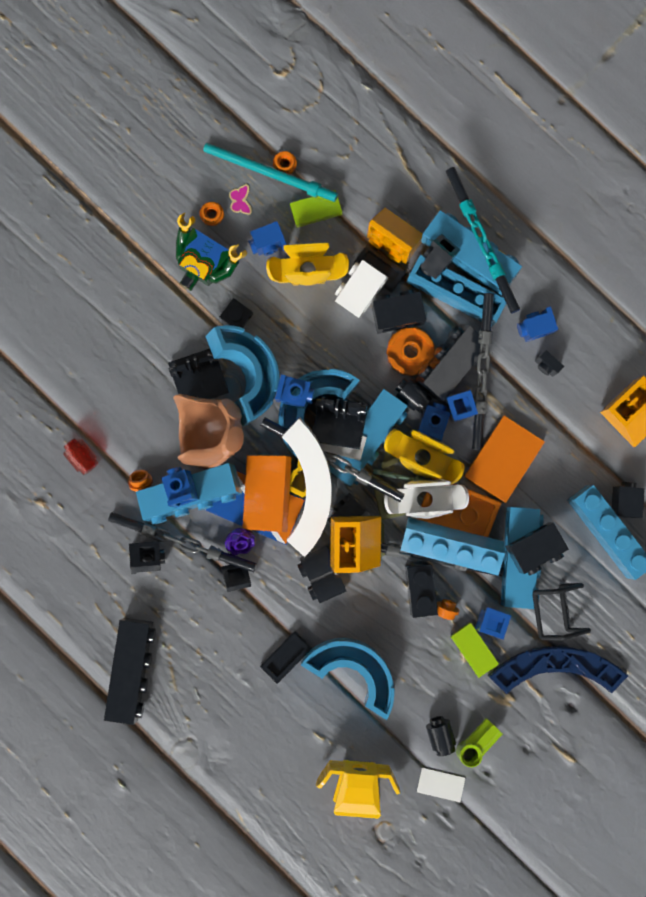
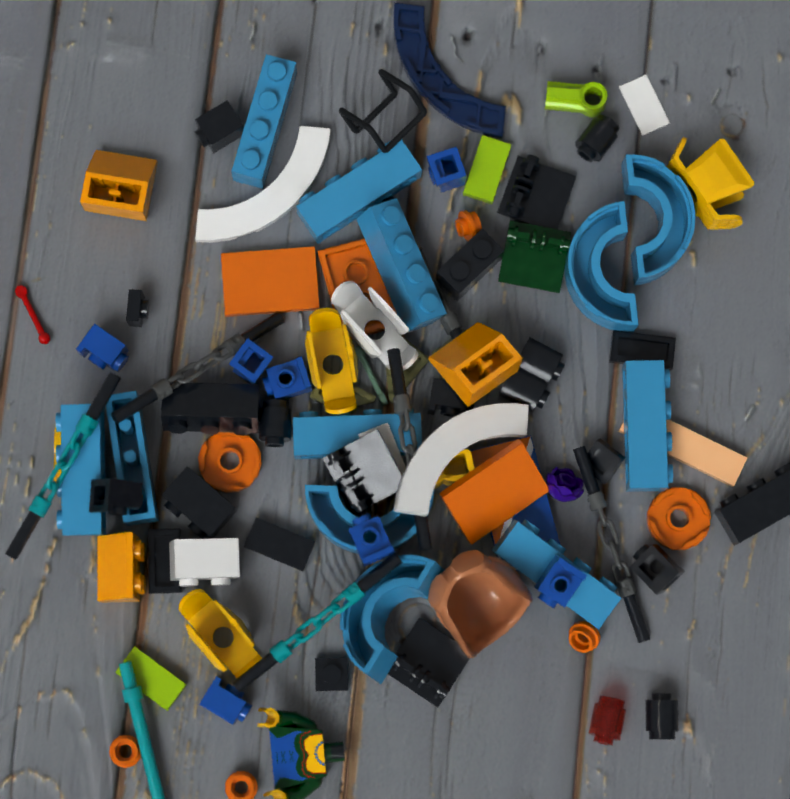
camera: 135 degrees left, 5 degrees down
dark pink sticker [229,184,252,215] -> none
black brick [505,522,569,575] -> none
none -> red hinge [15,285,51,344]
none -> white tile [195,126,331,242]
none -> piece [232,553,403,692]
none -> black tile [244,517,315,572]
none -> black hinge [497,155,576,229]
none -> dark green hinge [498,220,571,294]
none -> light nougat tile [618,420,747,487]
none -> dark azure brick [621,154,696,286]
none -> dark azure brick [622,360,673,492]
none -> black brick [645,693,678,740]
none -> orange tile [647,487,711,550]

